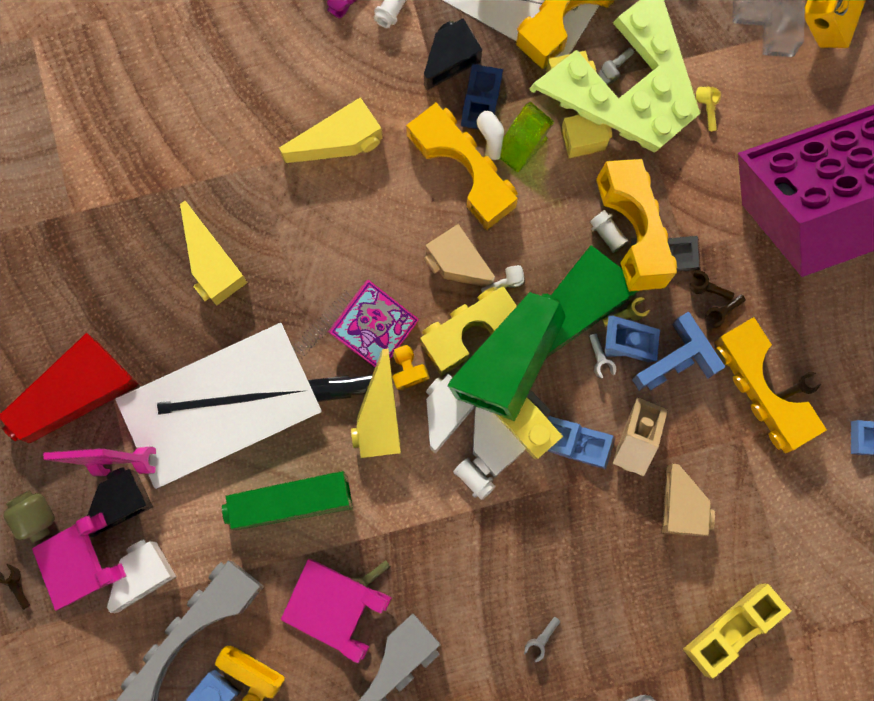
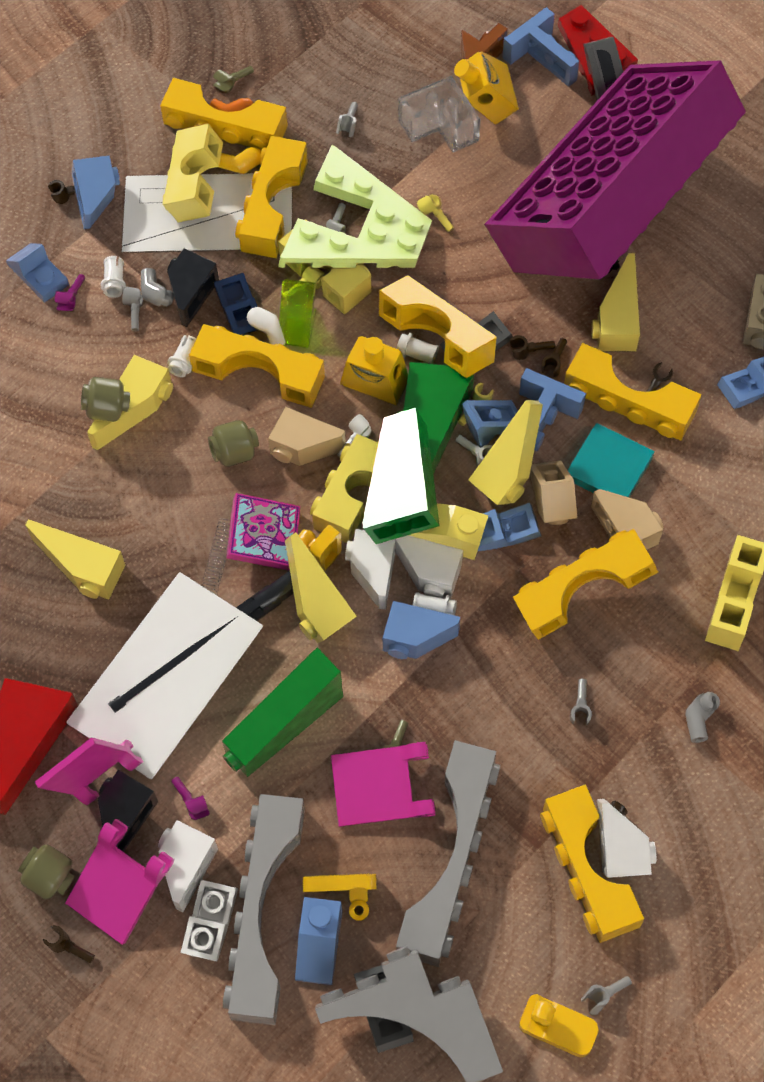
camera: 30 degrees left, 15 degrees down
none -> olive head [81,377,130,422]
none -> light grey hand [122,287,143,331]
none -> light grey arm [141,268,174,307]
none -> white pin [167,335,196,377]
none -> magenta hand [171,777,210,820]
none -> white slope [181,880,238,961]
none -> olive head [208,420,259,467]
none -> light yellow hand [283,266,324,299]
none -> yellow torso [340,336,408,405]
none -> medium blue slope [382,601,460,659]
none -> light yellow slope [468,400,543,505]
none -> yellow arch [513,528,658,640]
none -> teal tile [568,423,655,498]
none -> light yellow slope [592,253,640,351]

